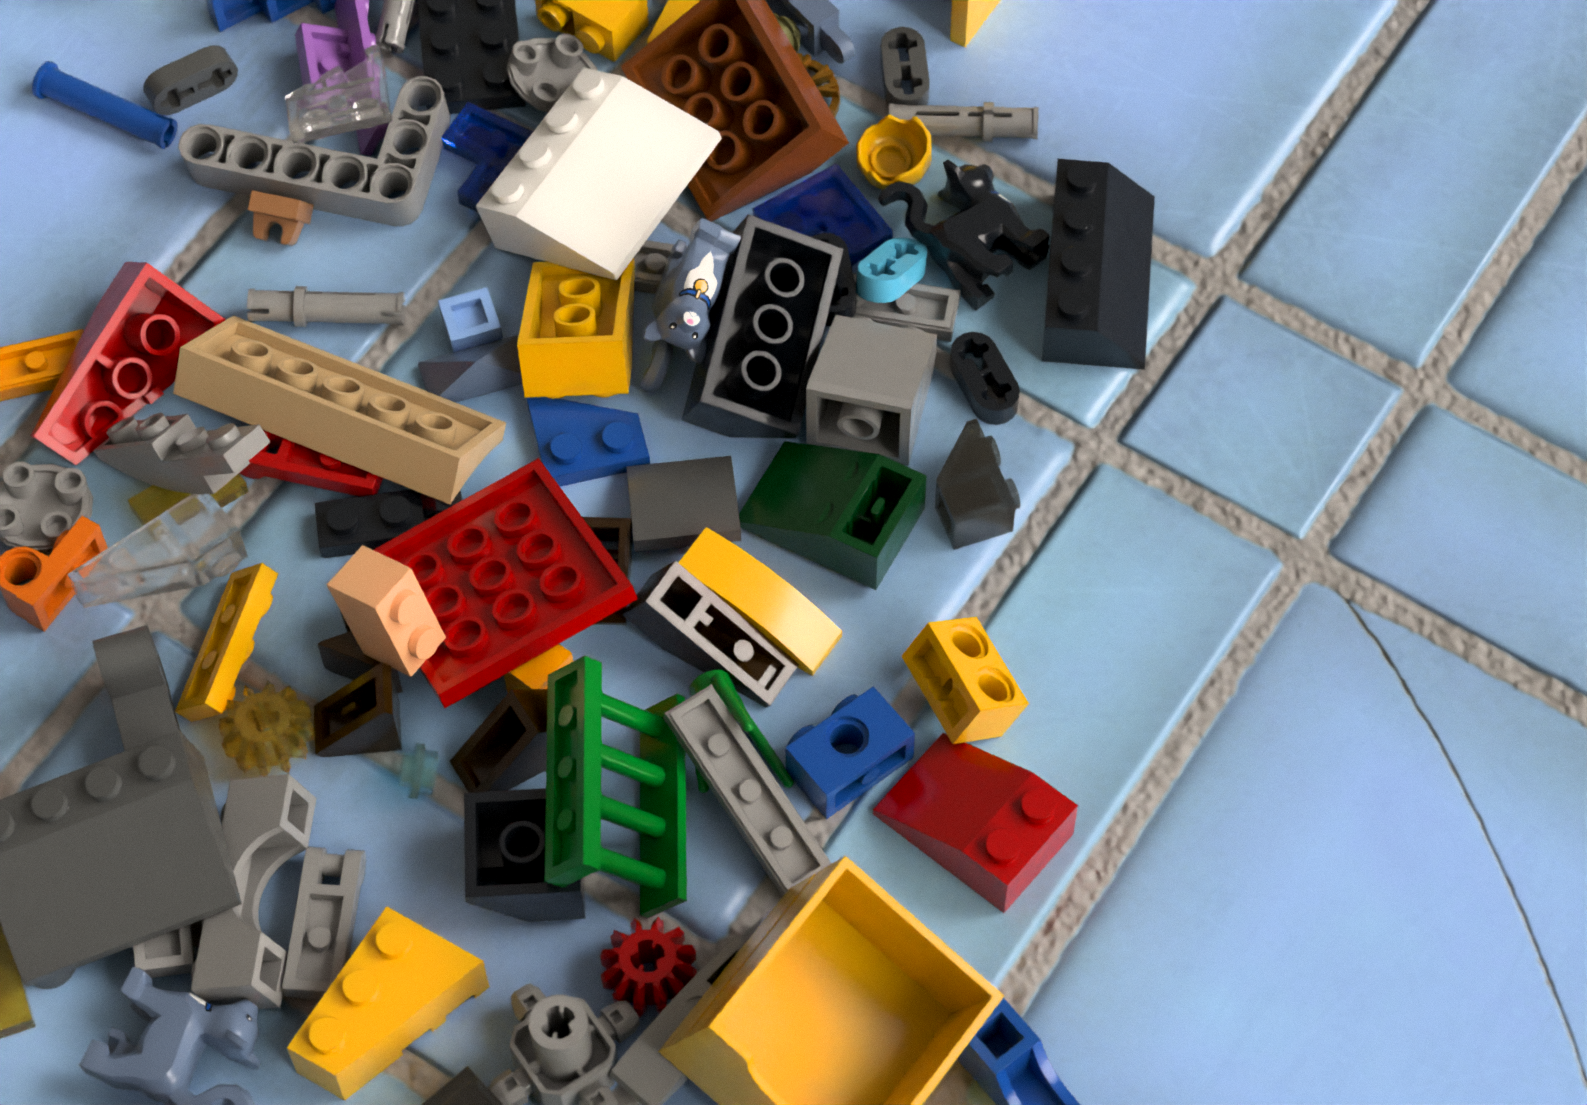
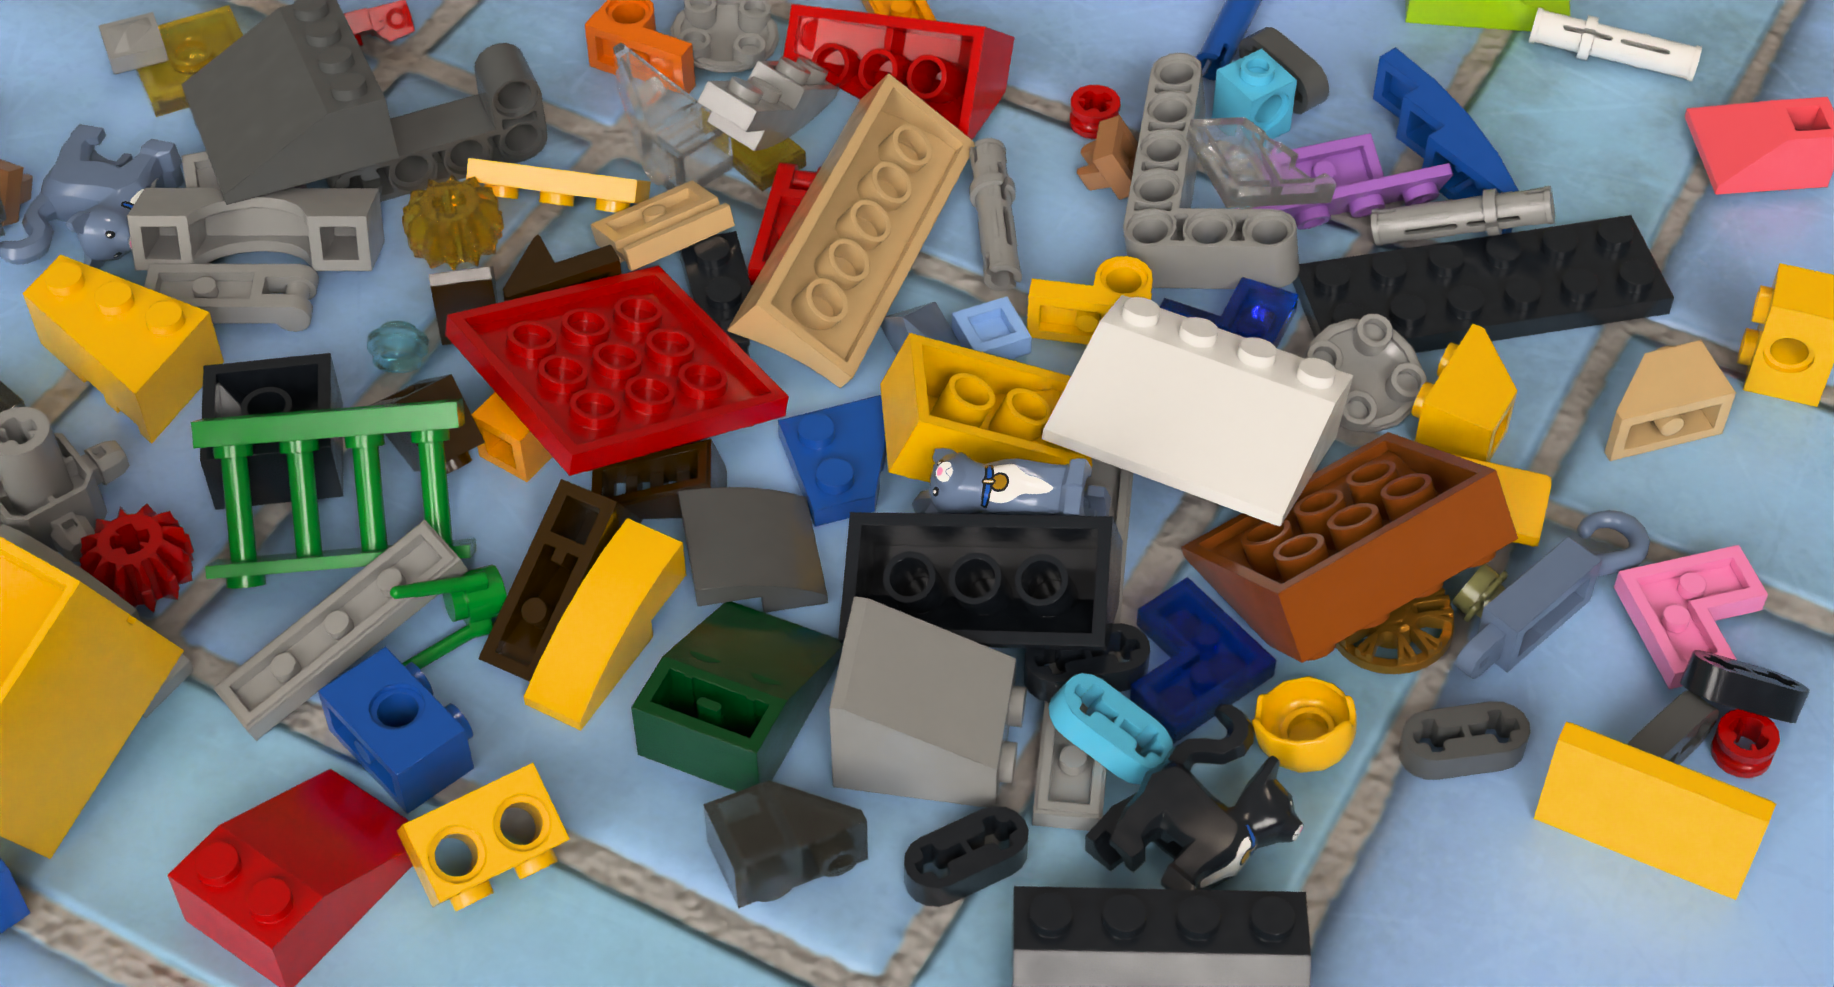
camera: 85 degrees right, 10 degrees down
light nougat brick [326,545,446,677] -> none
light grey pin [889,102,1039,142] -> none
none -> tan plate [590,180,735,271]
none -> yellow plate [1027,256,1153,345]
none -> red bush [1069,85,1121,139]
none -> medium azure brick [1212,49,1297,152]

